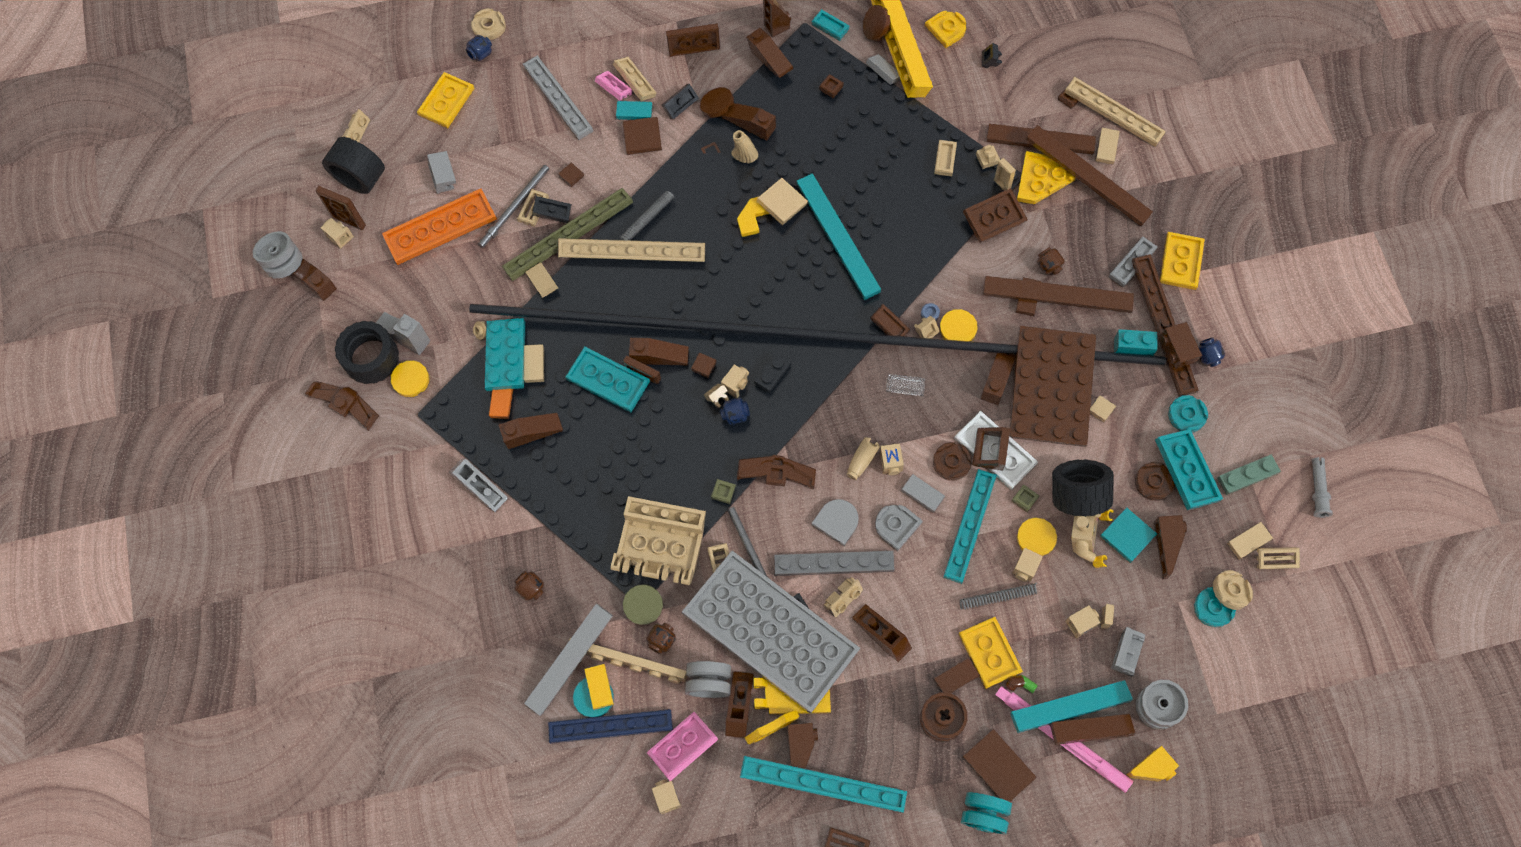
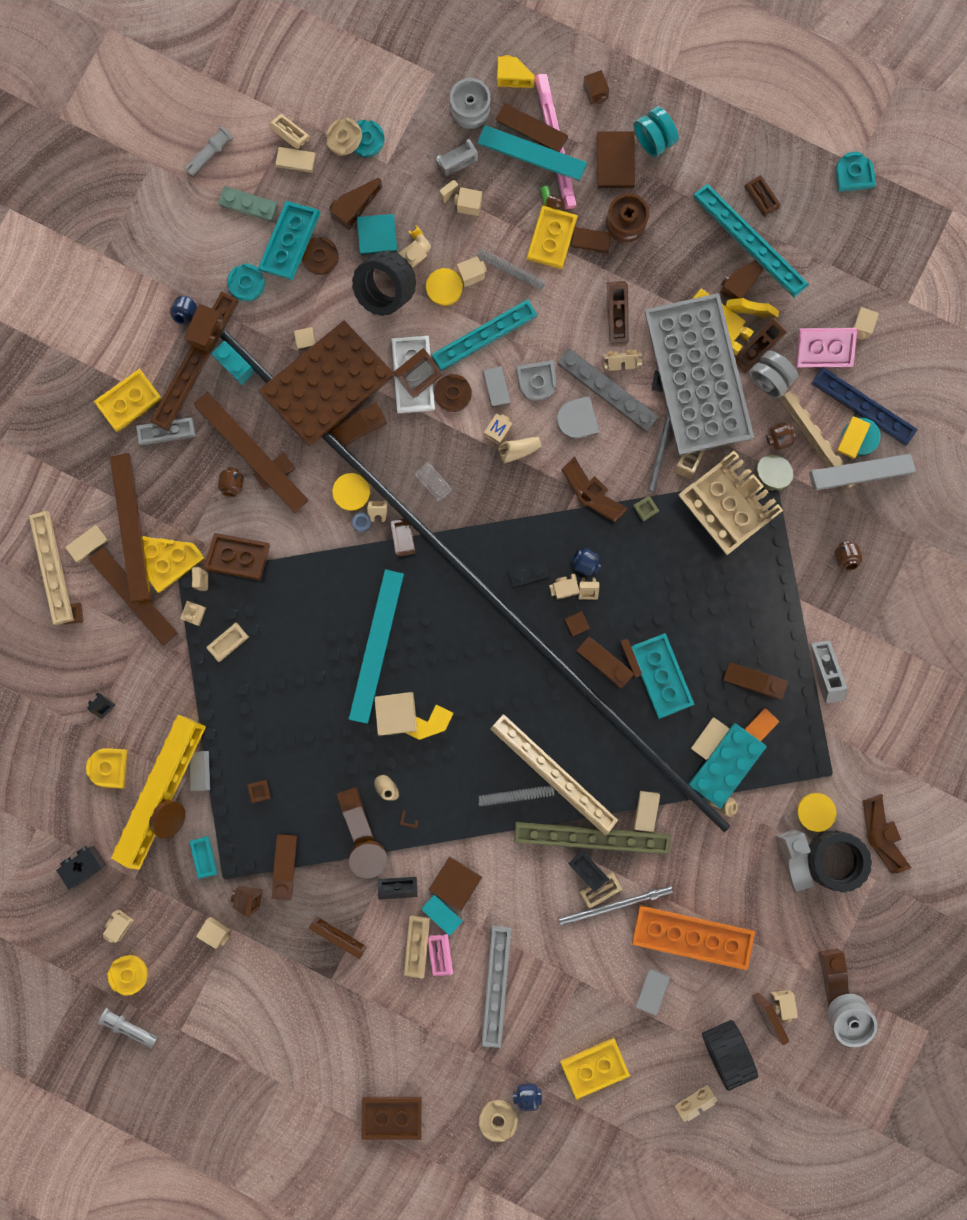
camera: 145 degrees left, 15 degrees up
reddish brown tile [558,162,584,187] -> none
olive tile [1012,485,1039,512] -> none
none -> reddish brown brick [583,70,610,105]

